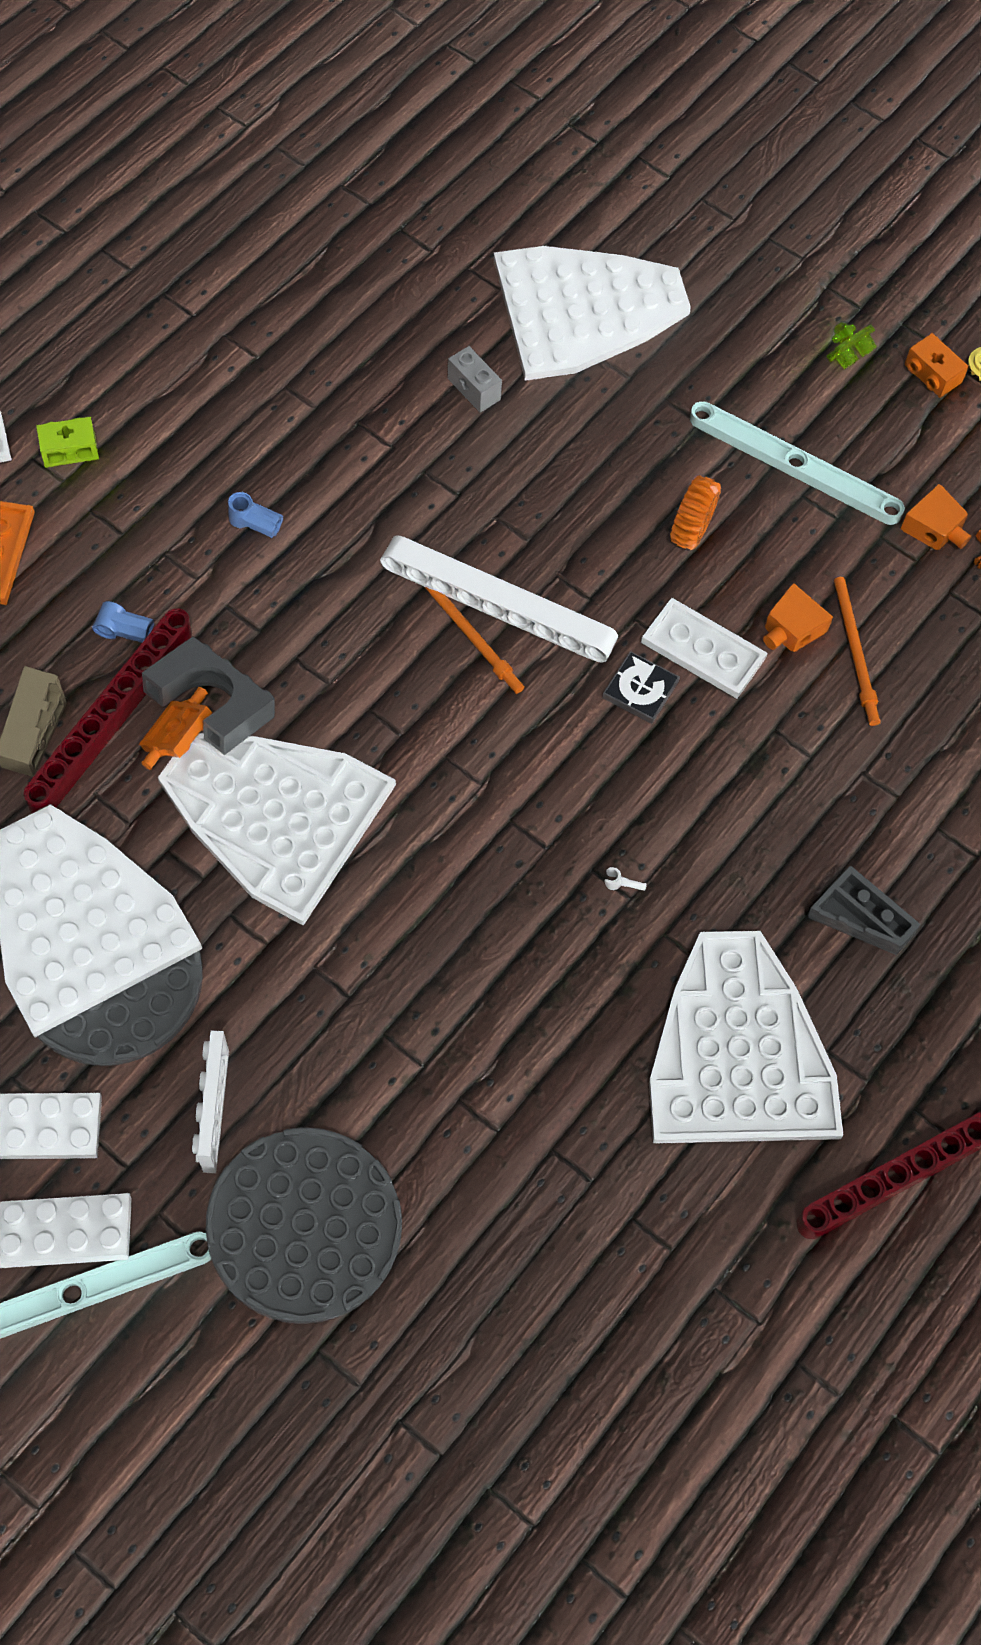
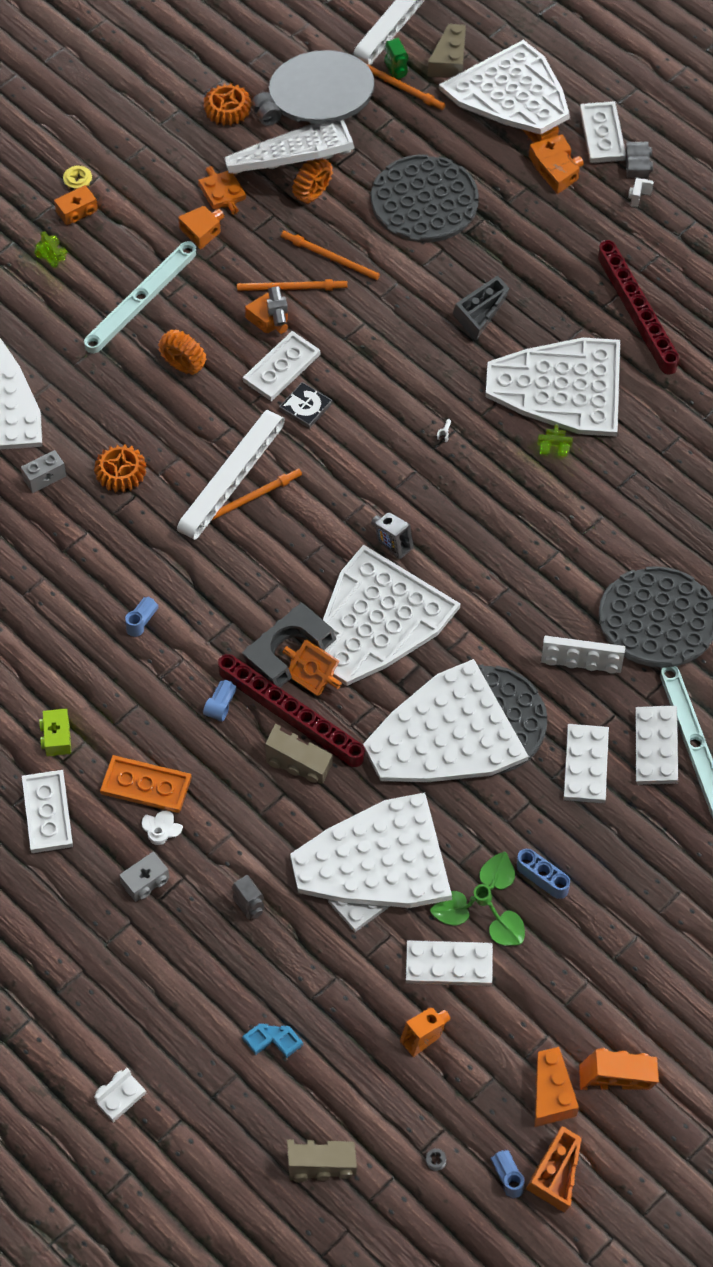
camera: 80 degrees left, 5 degrees down
none -> orange gear [94,444,146,493]
none -> flat silver axle [266,286,288,326]
none -> orange bar [281,231,380,280]
none -> flat silver torso [371,513,414,560]
none -> clear neon green hips [537,424,573,456]

